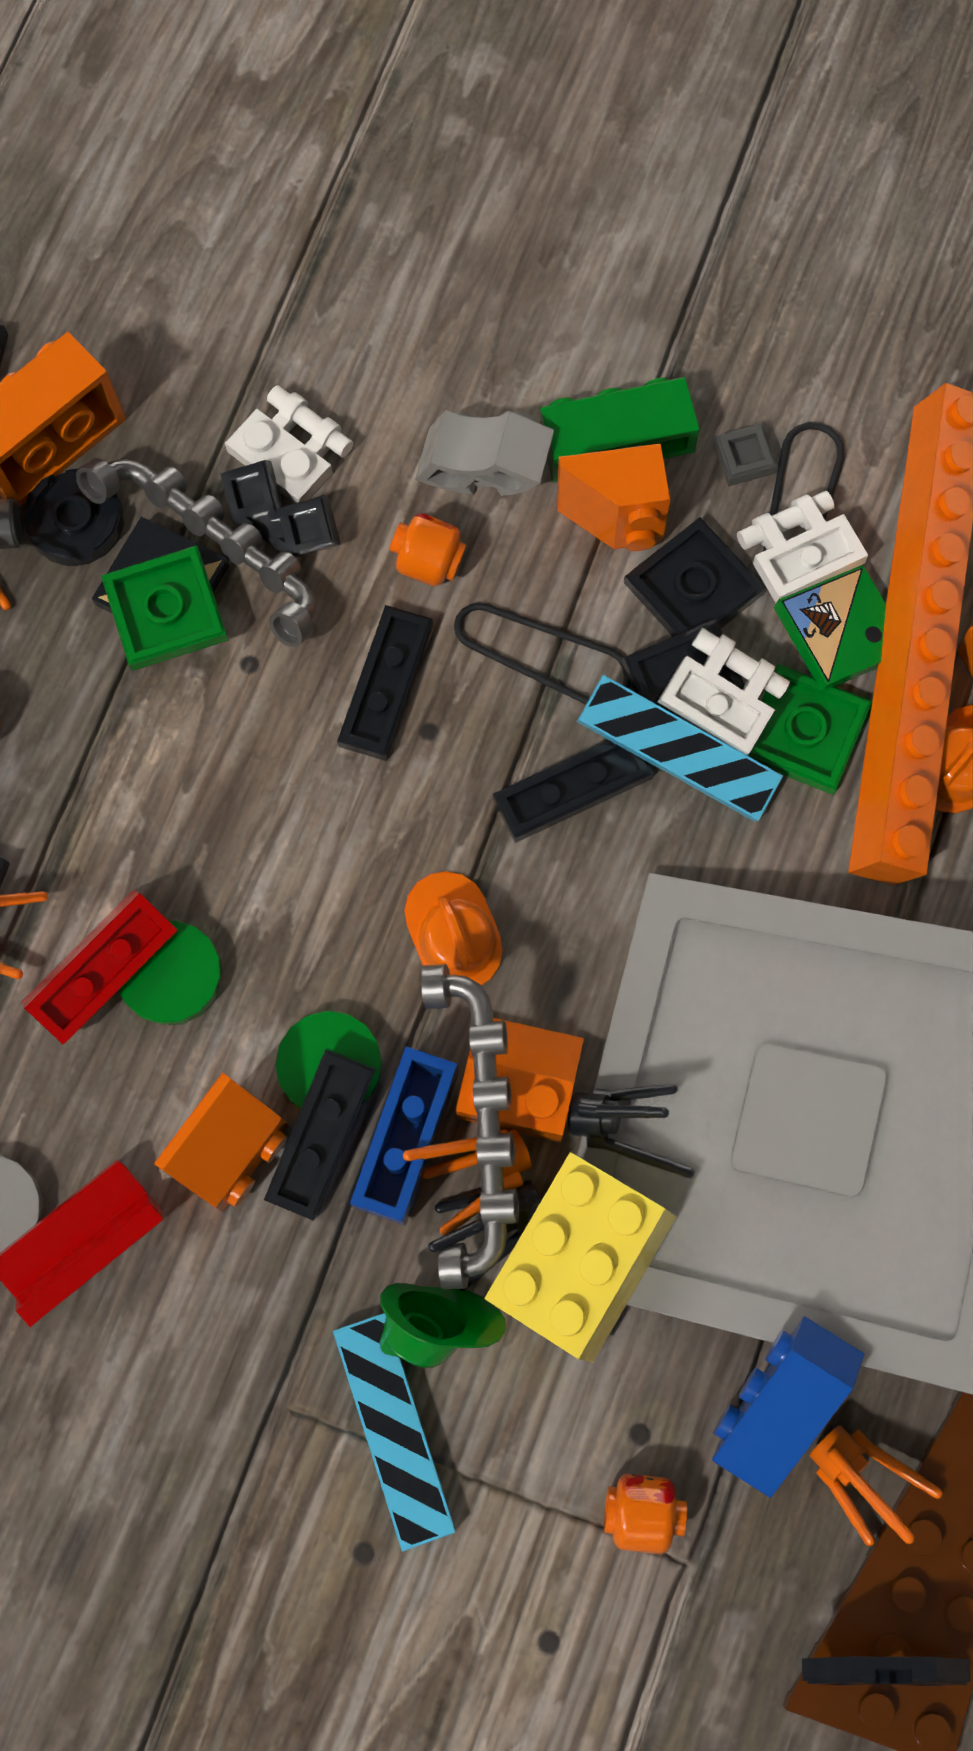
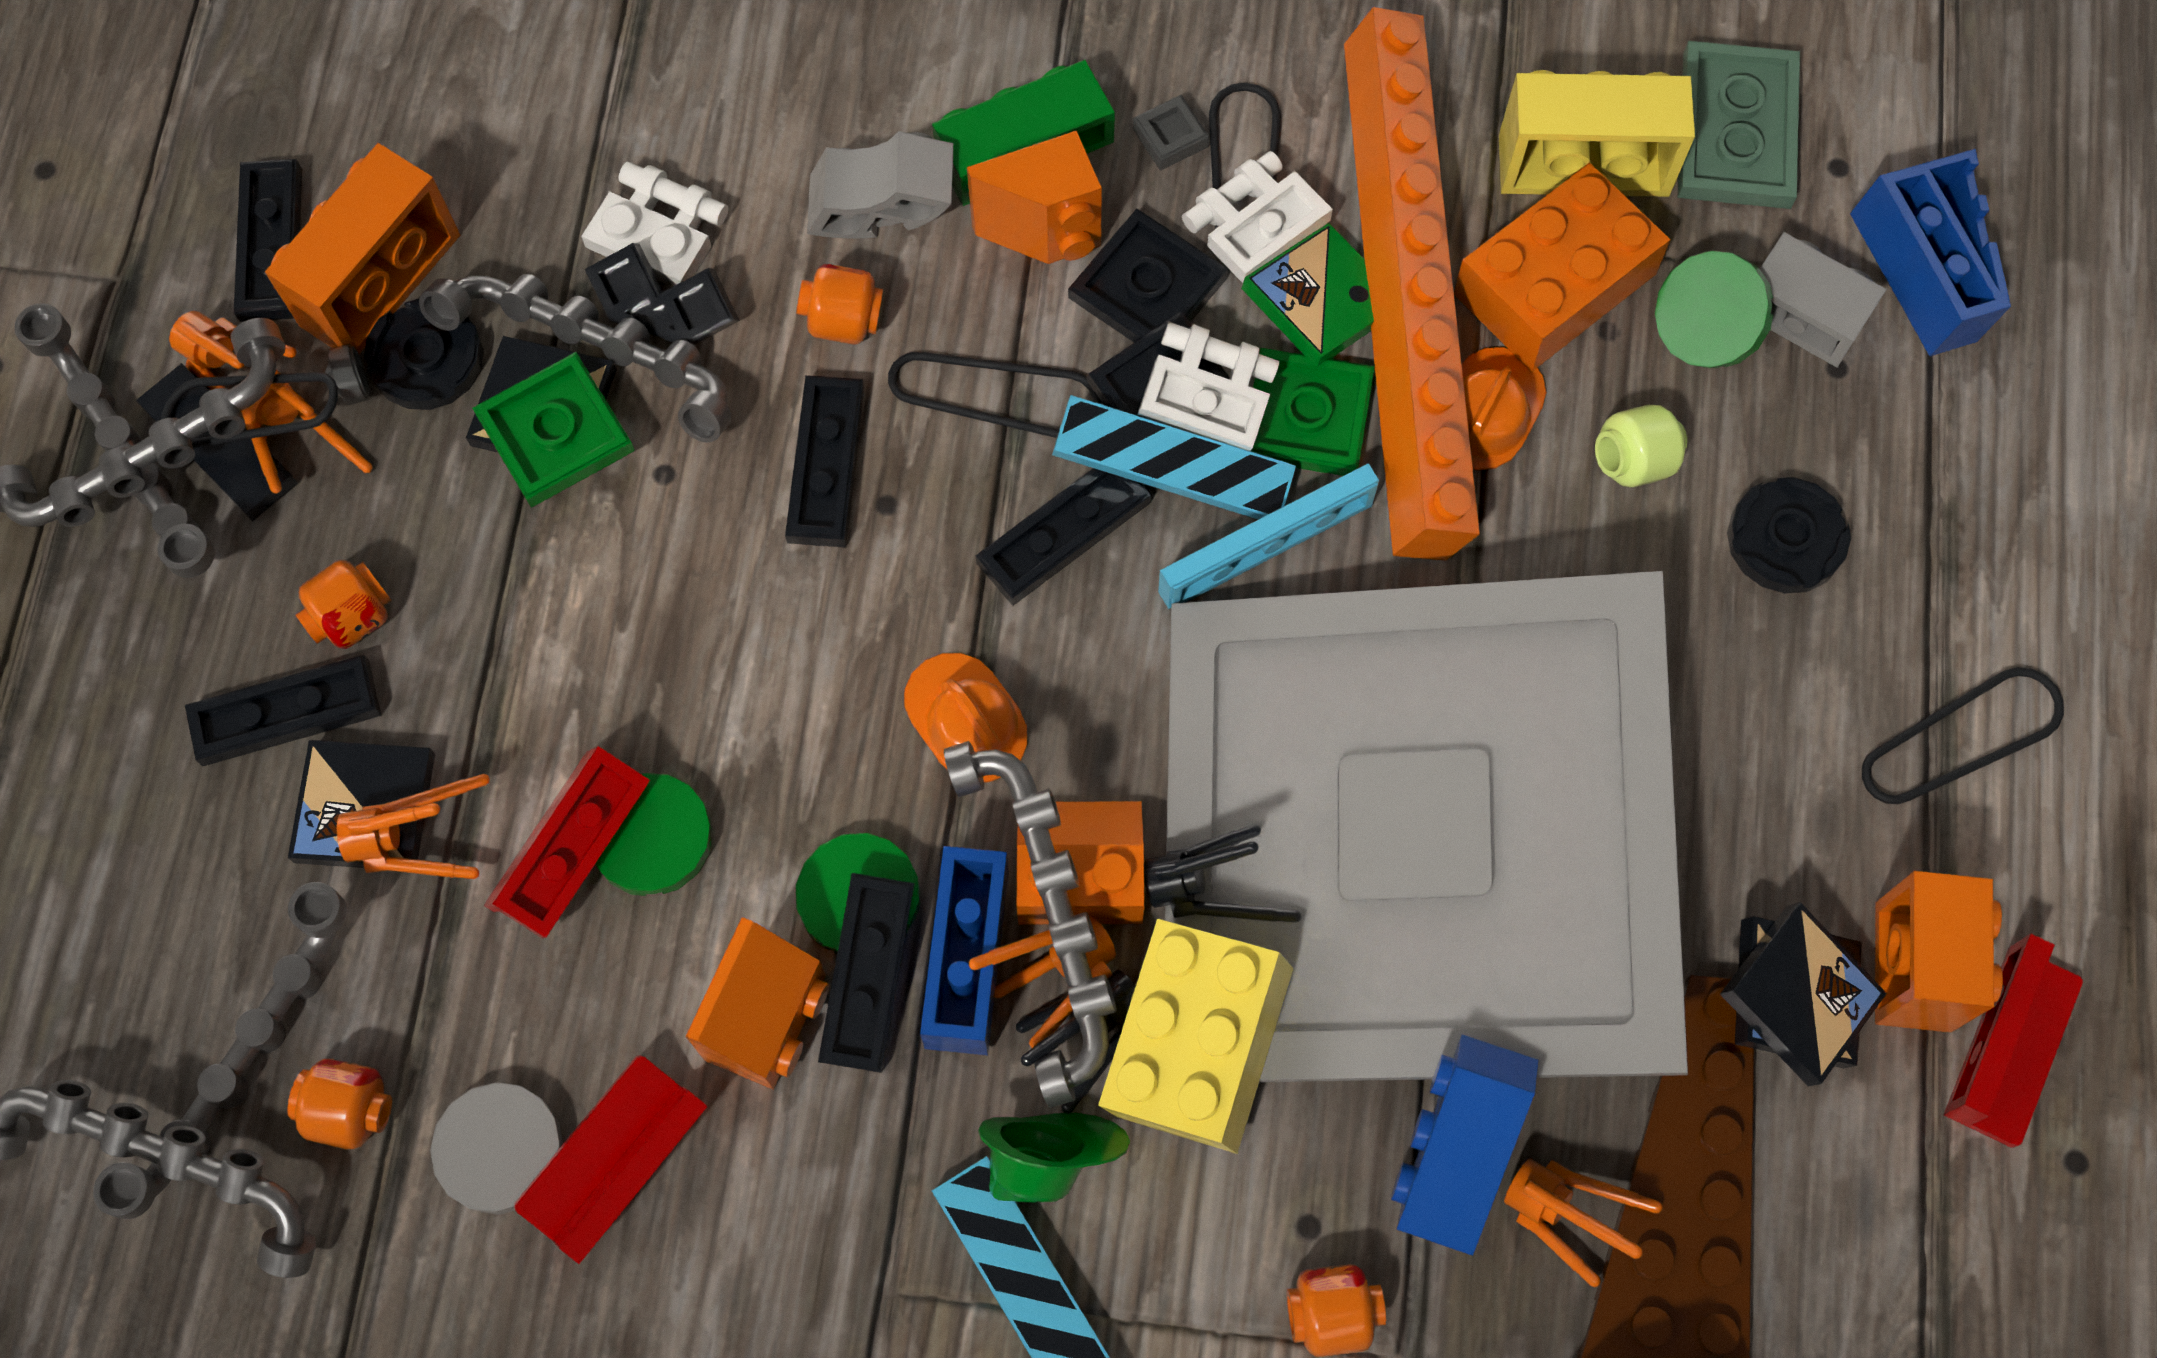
camera: 15 degrees left, 5 degrees down
none -> medium azure tile [1158,463,1379,609]

